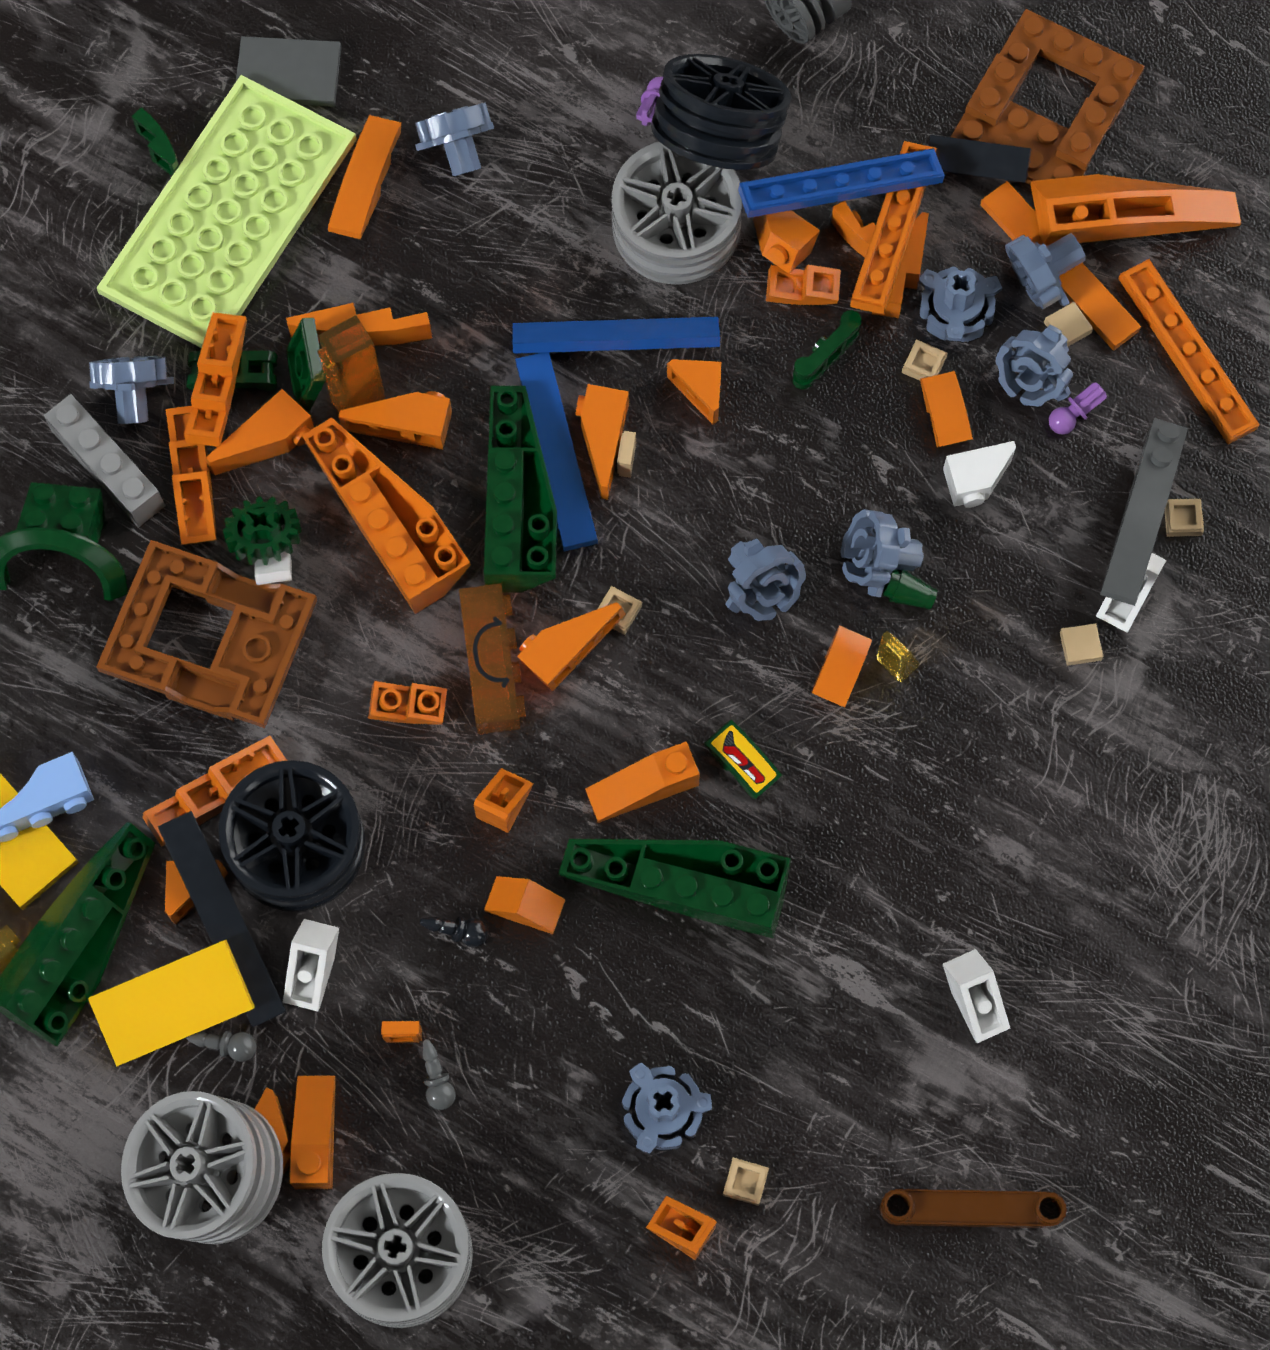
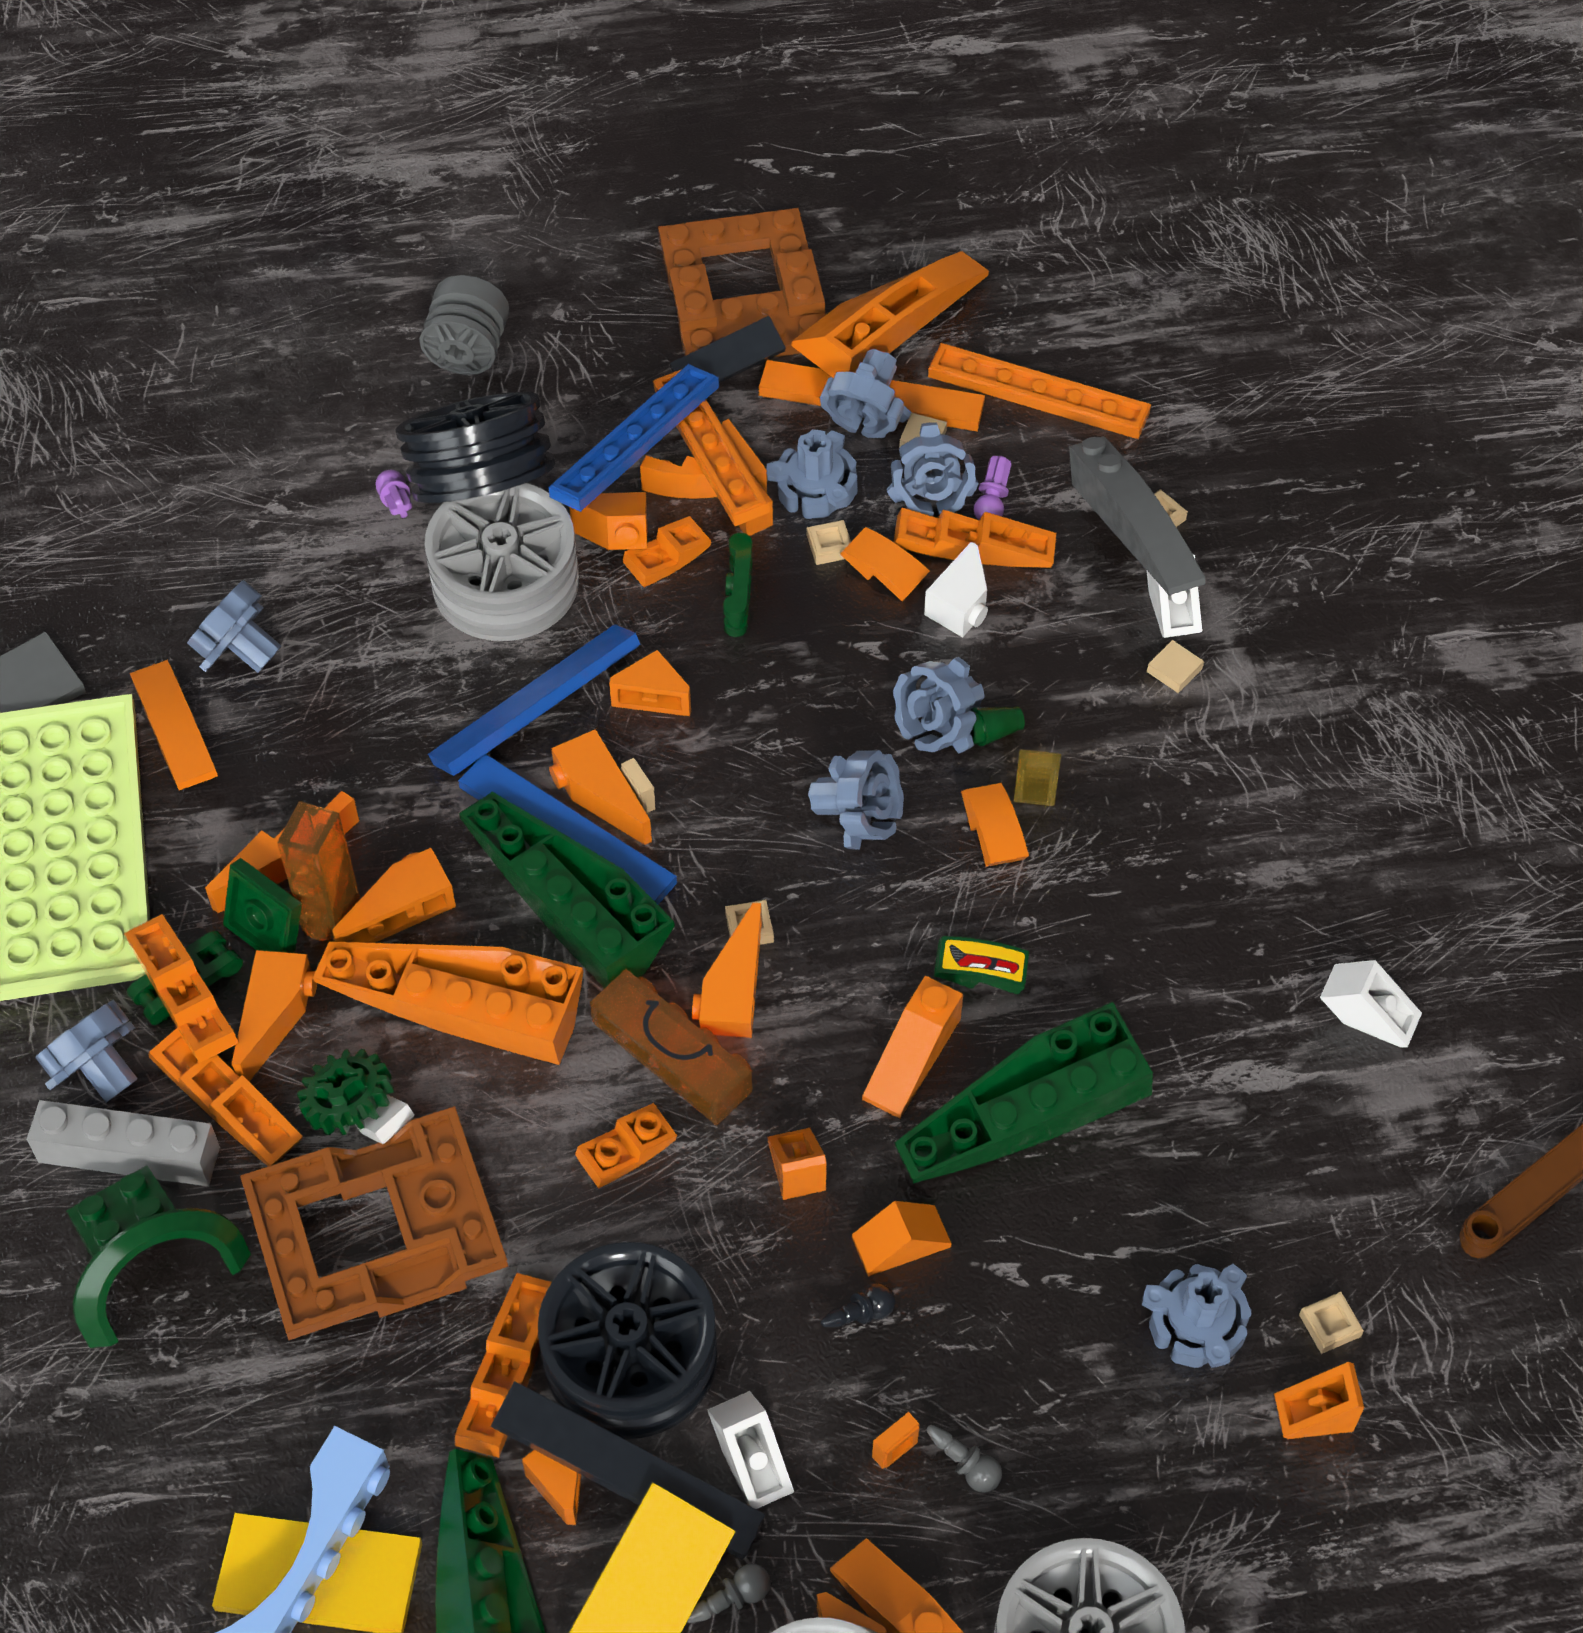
camera: 40 degrees left, 15 degrees down
none -> orange slope [894,508,1056,568]

